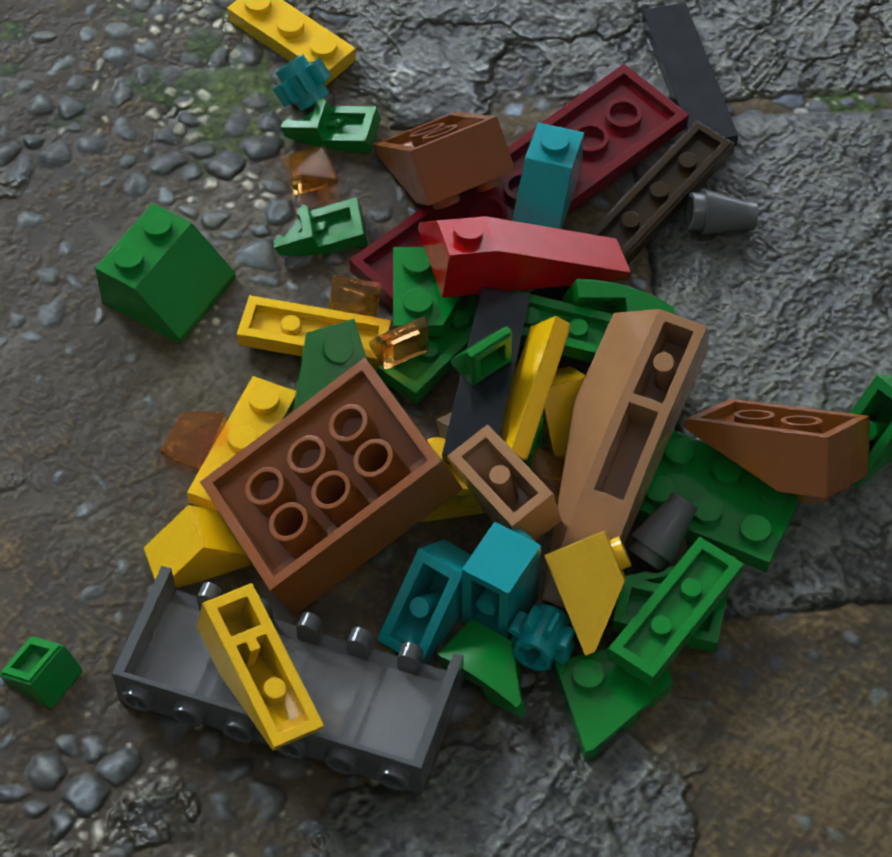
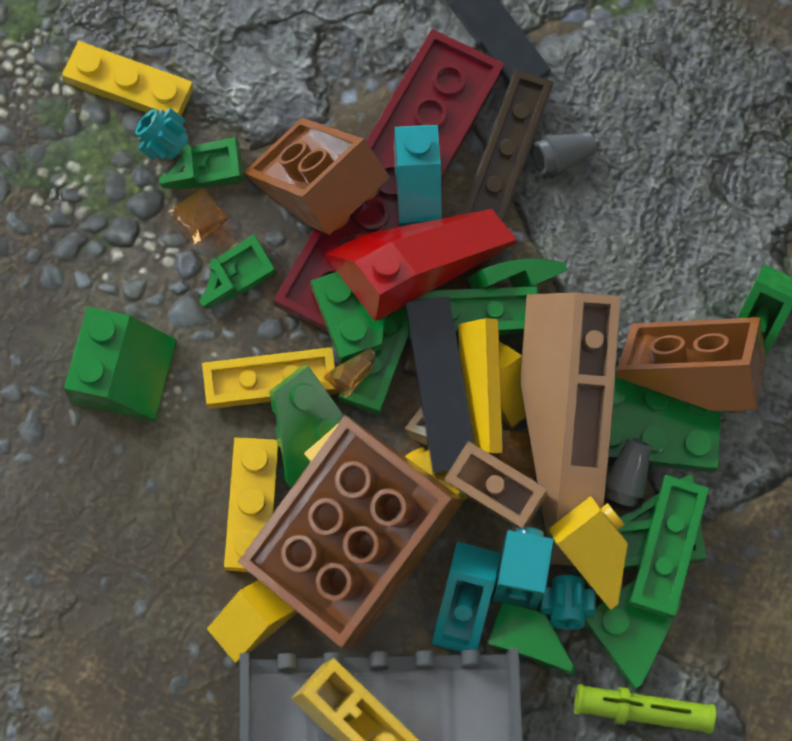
camera: 25 degrees left, 15 degrees up
clear orange slope [160,411,226,469] -> none
clear orange slope [328,275,382,317] -> none
green slope [451,326,512,386] -> none
none -> lime pin [574,684,716,734]

